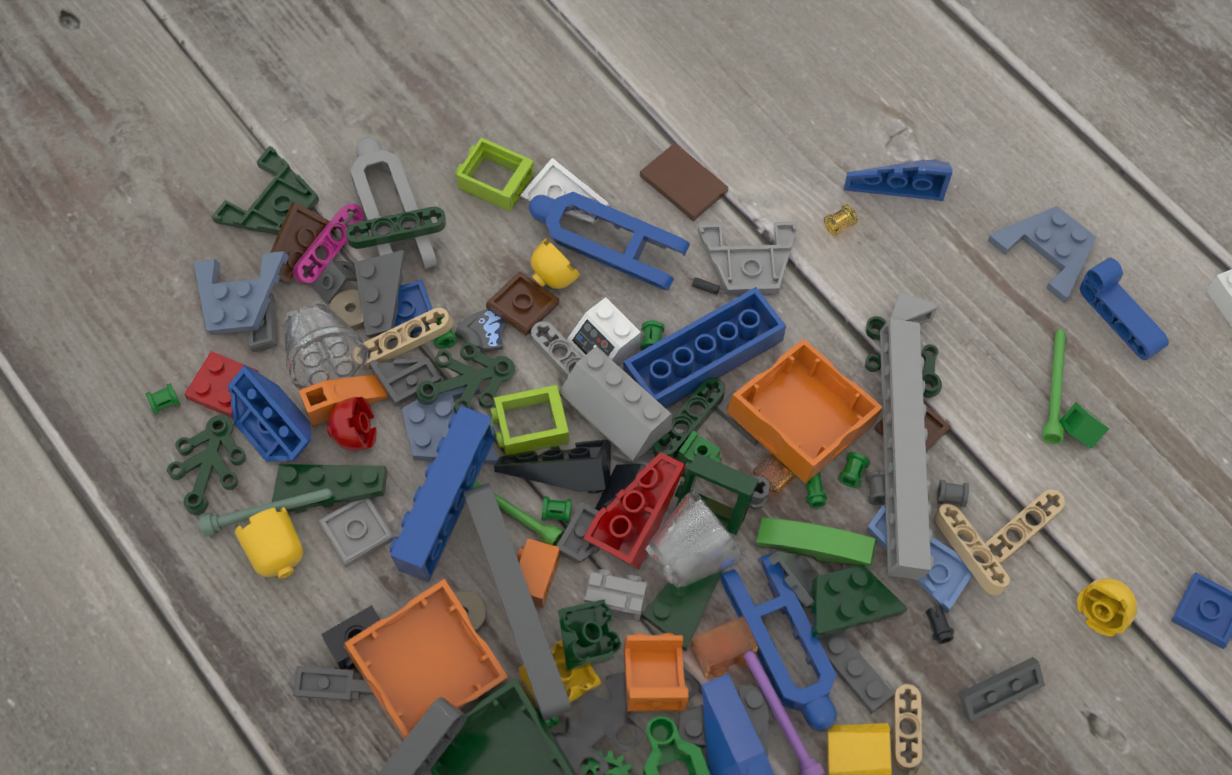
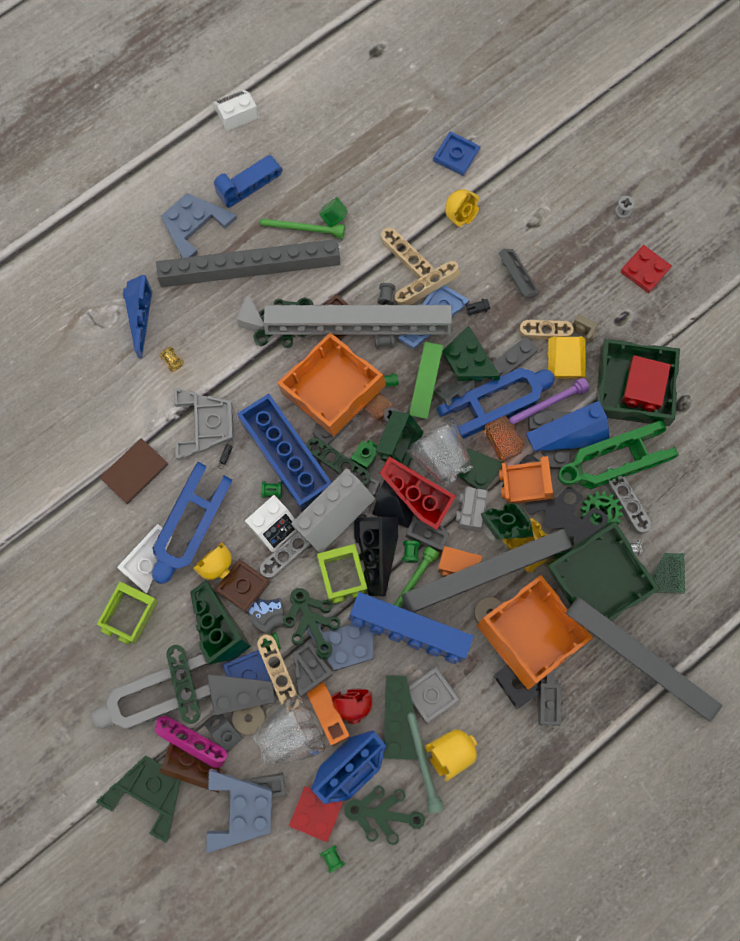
camera: 90 degrees left, 10 degrees up
green bush [838,452,870,488] -> none
none -> dark grey brick [156,239,341,287]
none -> dark green wedge [190,580,251,665]

